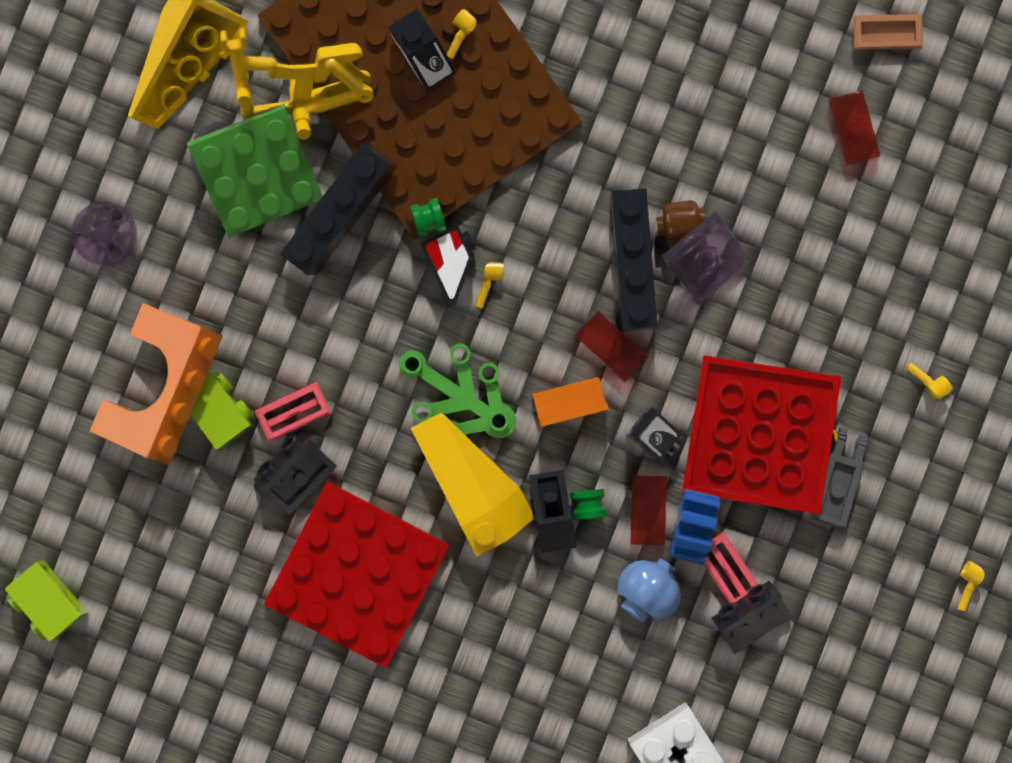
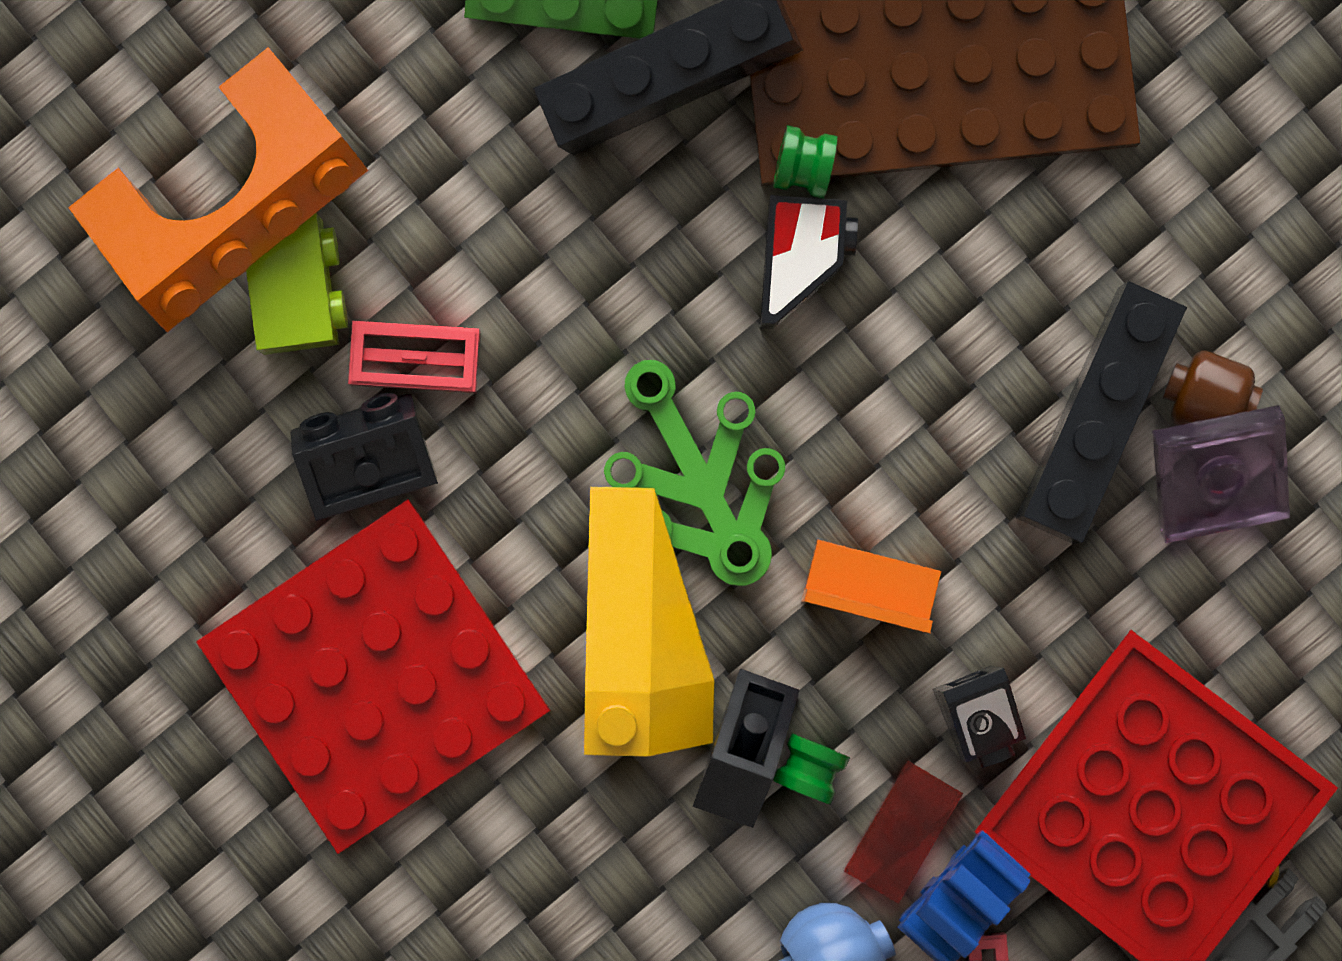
camera: 25 degrees right, 0 degrees up
yellow hand [475,262,504,308] -> none
clear red plate [575,311,648,382] -> none

